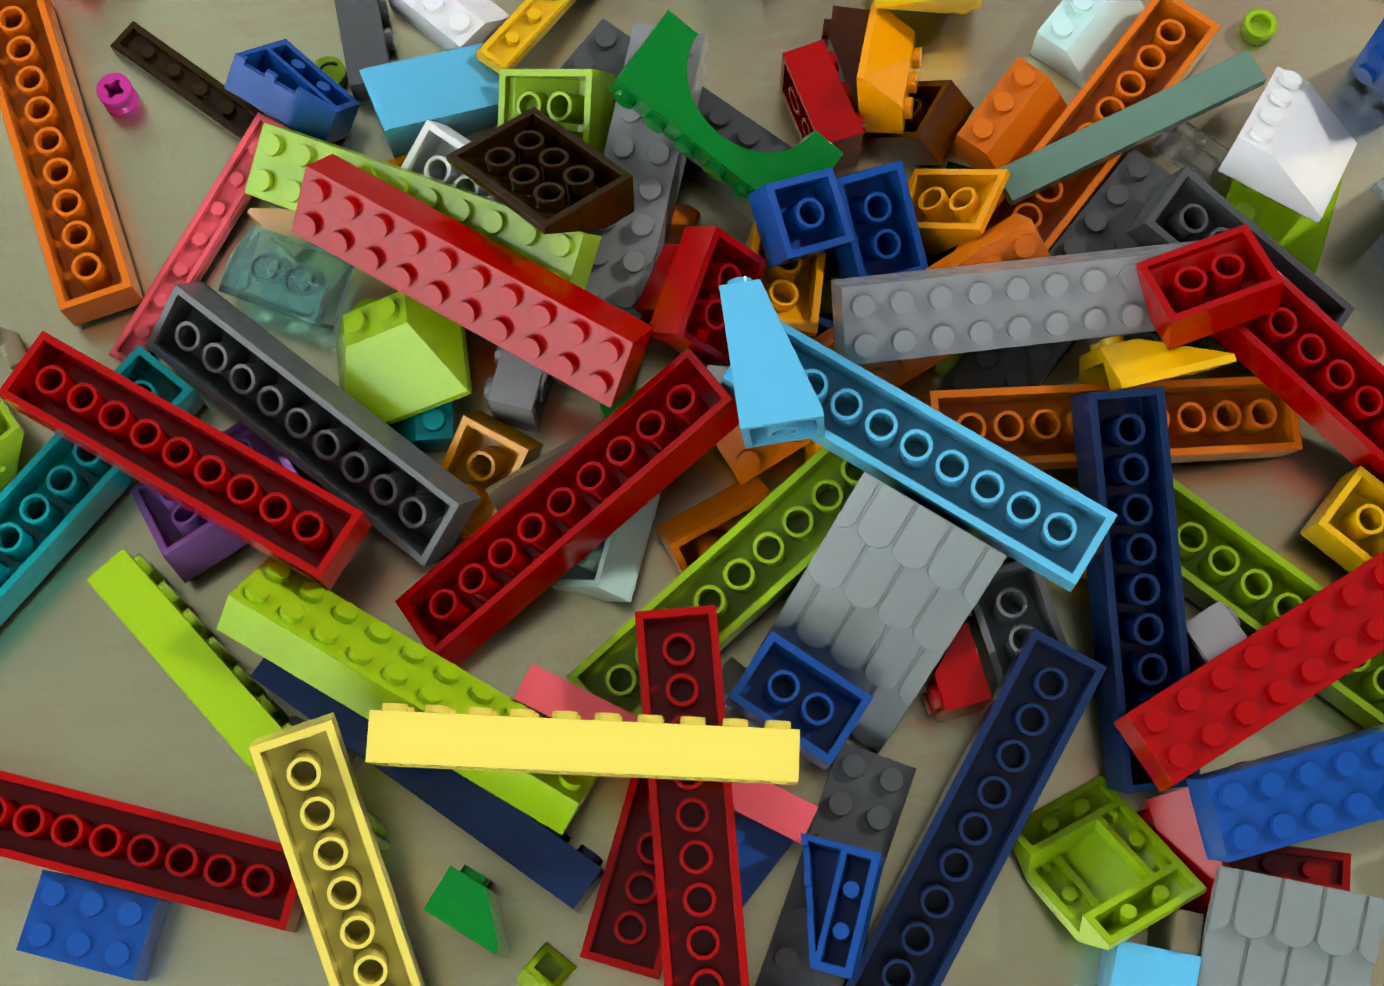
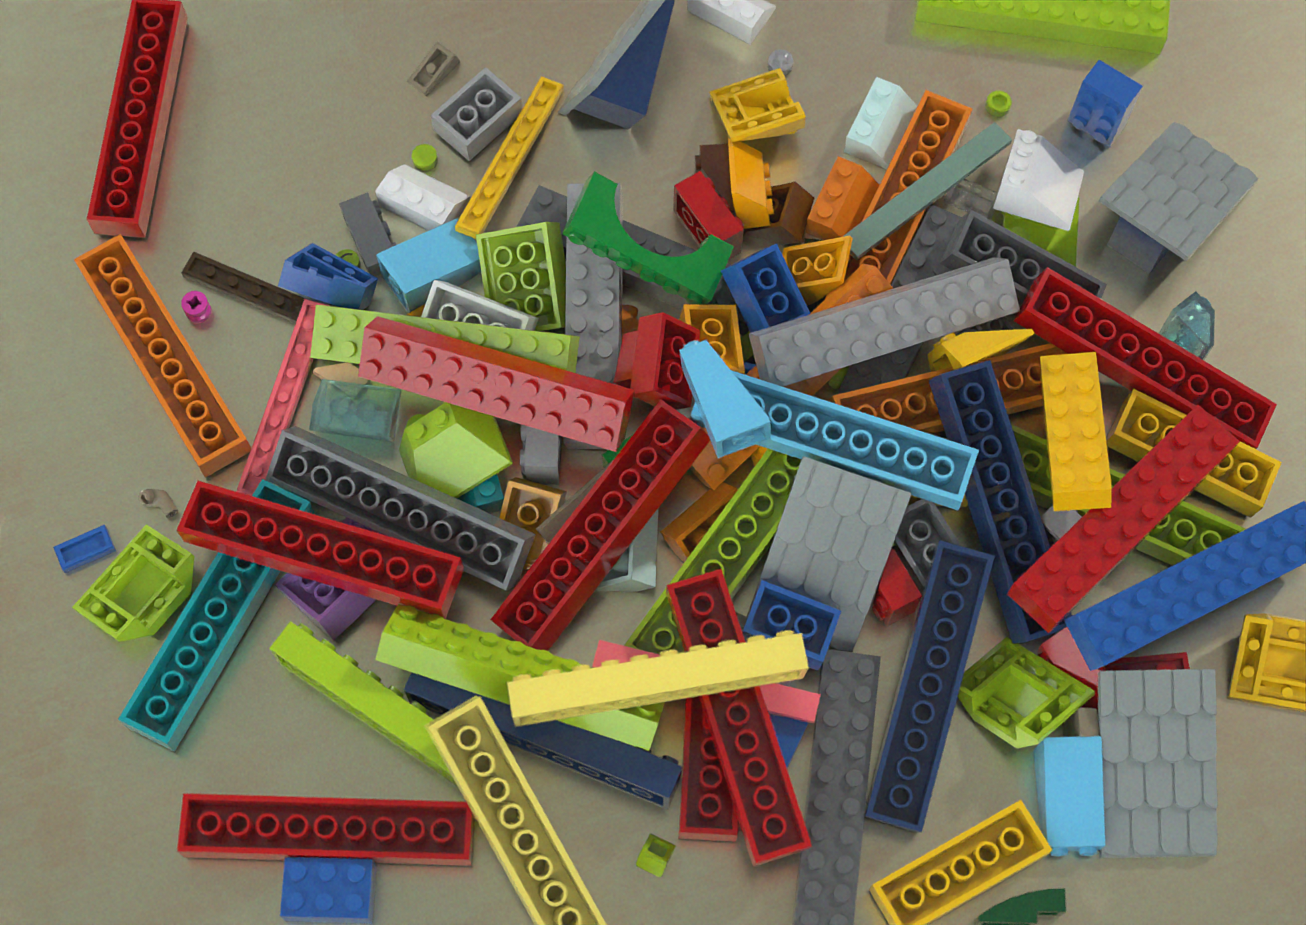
camera: 15 degrees left, 5 degrees down
green slope [423,864,511,958] -> none
dark brown slope [446,107,634,234] -> none
blue brick [747,167,855,268] -> none
blue wedge [801,833,885,982] -> none
red slope [1136,224,1284,350] -> none
none -> yellow brick [1040,352,1112,511]

